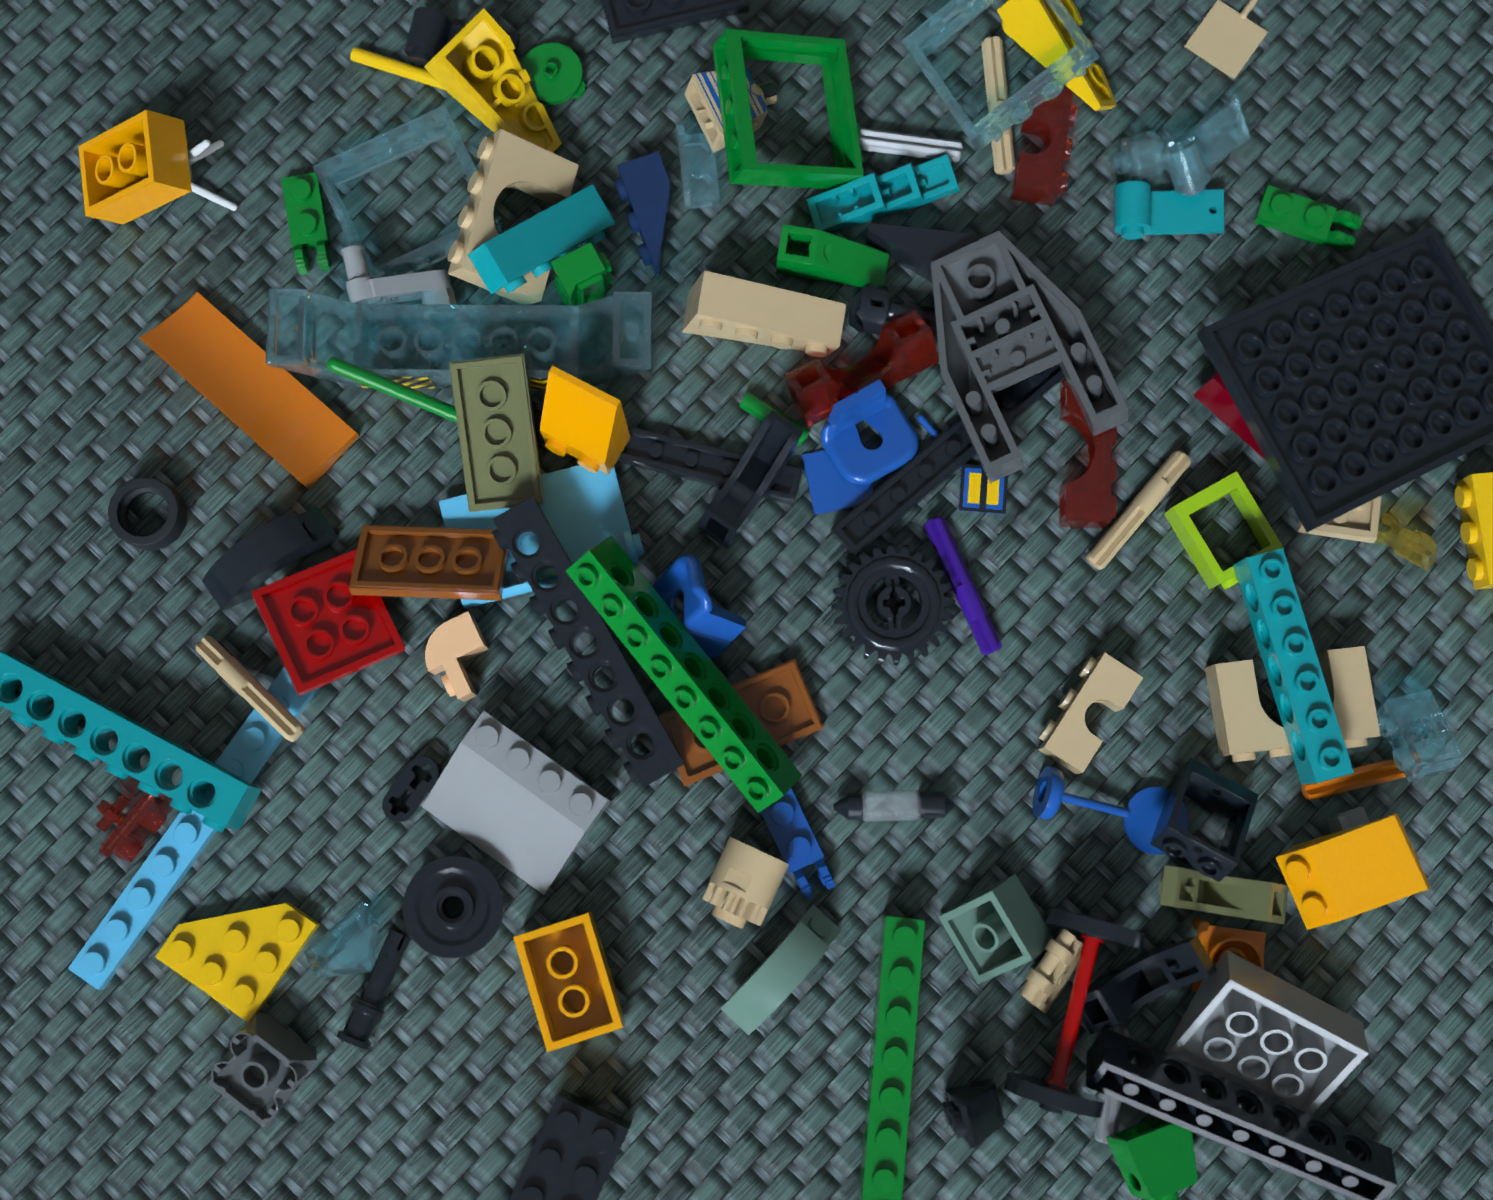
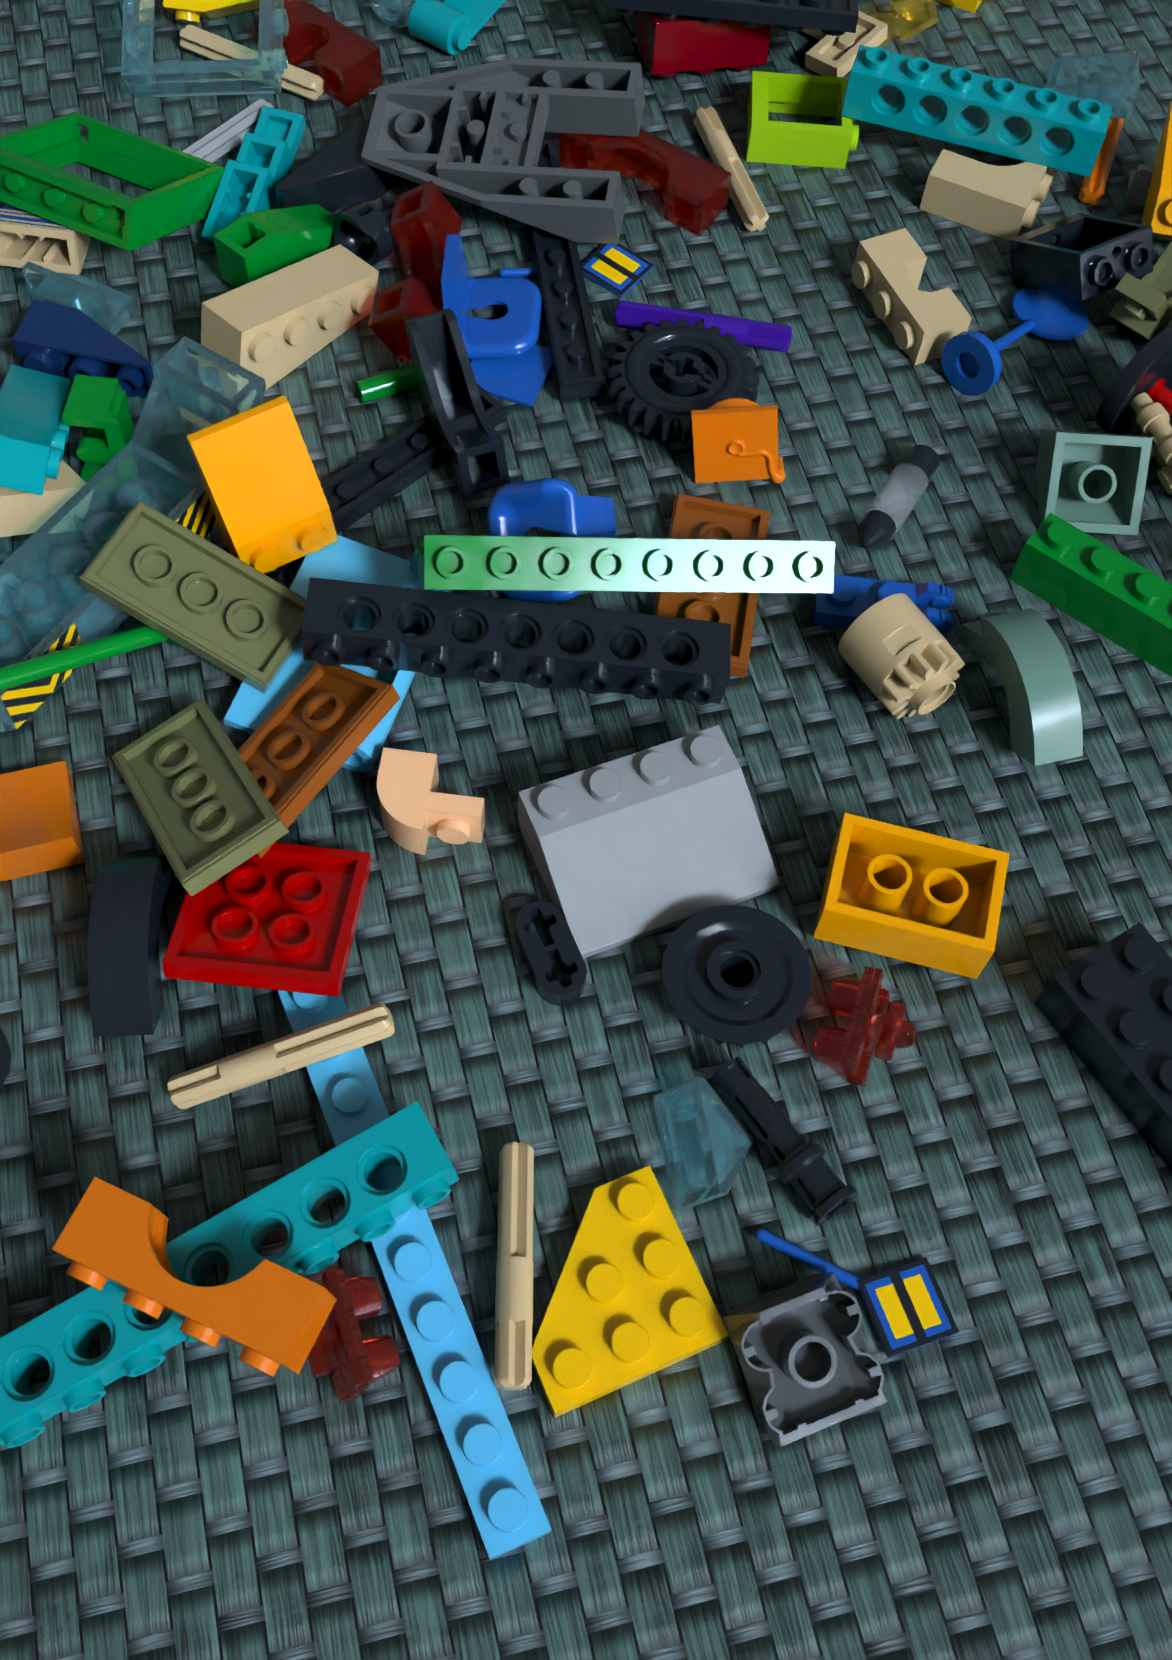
camera: 60 degrees left, 20 degrees down
none -> orange arch [52,1177,337,1377]
none -> olive tile [112,698,289,897]
none -> tan axle [494,1142,534,1391]
none -> orange hat [691,398,786,484]
none -> piece [755,1228,959,1358]
none -> clear red hips [813,966,917,1087]

